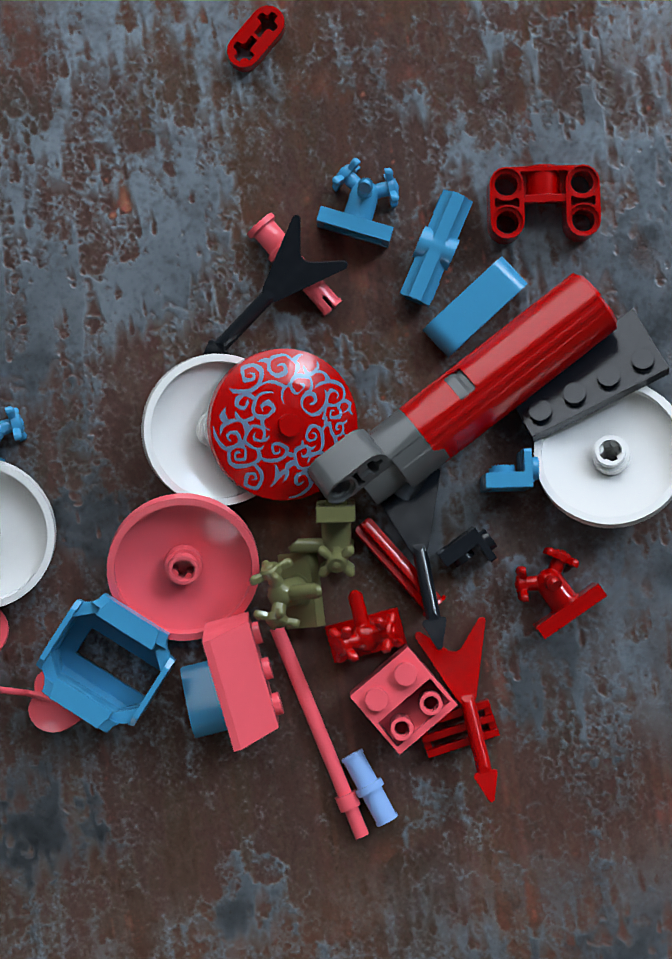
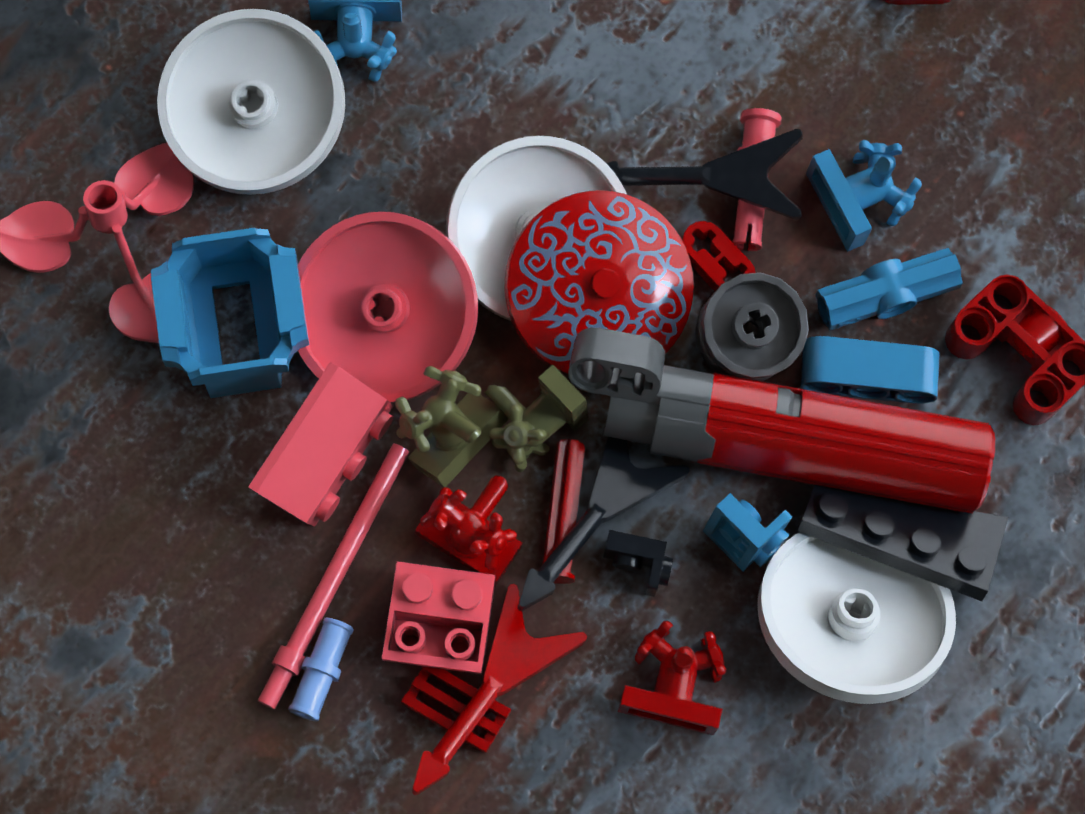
camera: 45 degrees right, 15 degrees down
dark azure panel [180,661,227,738] -> none
none -> red beam [682,221,756,291]
none -> flat silver wheel [696,272,809,382]

